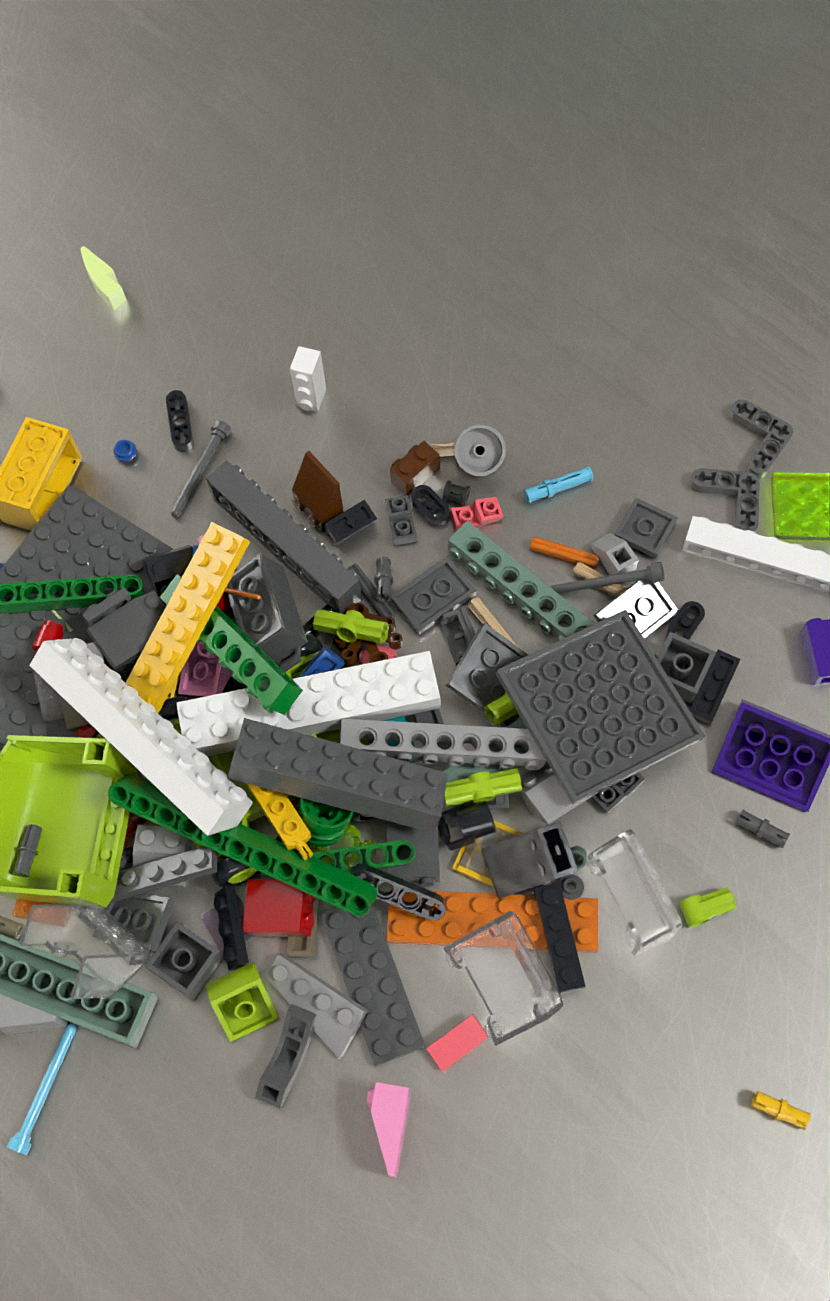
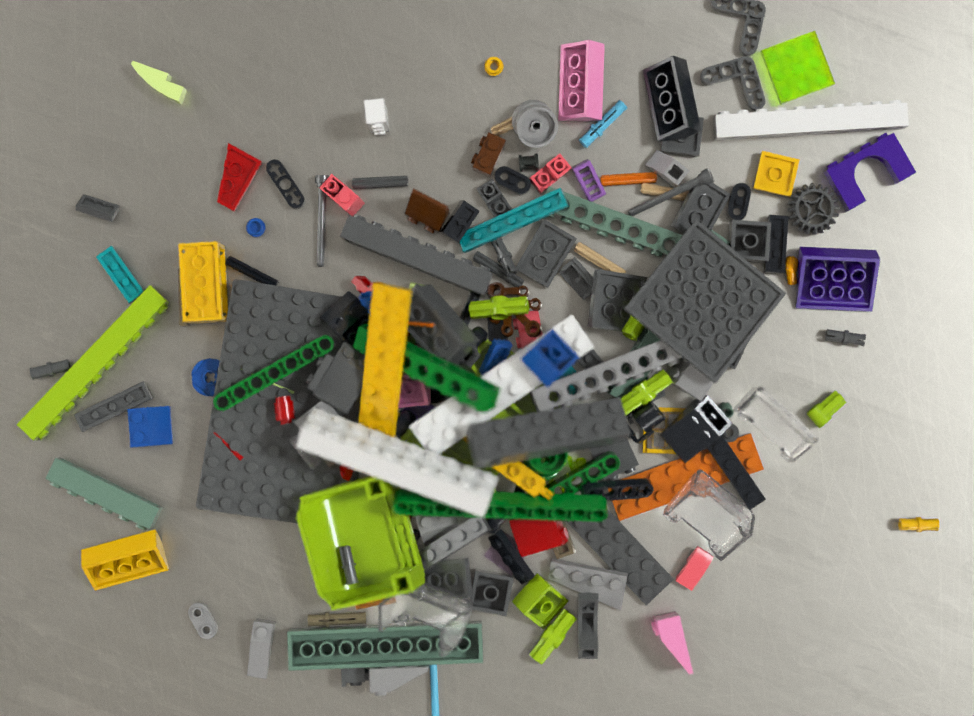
camera: 20 degrees left, 20 degrees up
none -> red wing [217,143,263,212]
none -> black axle [225,256,279,286]
none -> coral slope [320,174,365,216]
none -> dark grey axle [352,175,408,189]
none -> teal plate [460,188,569,253]
none -> yellow plate [484,57,503,76]
none -> blue slope [520,329,579,388]
none -> lime piece [529,608,577,665]
none -> bright pink slope [558,40,605,122]
none -> medium lavender slope [572,159,606,202]
none -> black slope [643,56,702,142]
none -> yellow plate [753,151,800,197]
none -> light orange arm [785,256,798,285]
none -> dark grey gear [787,183,840,235]

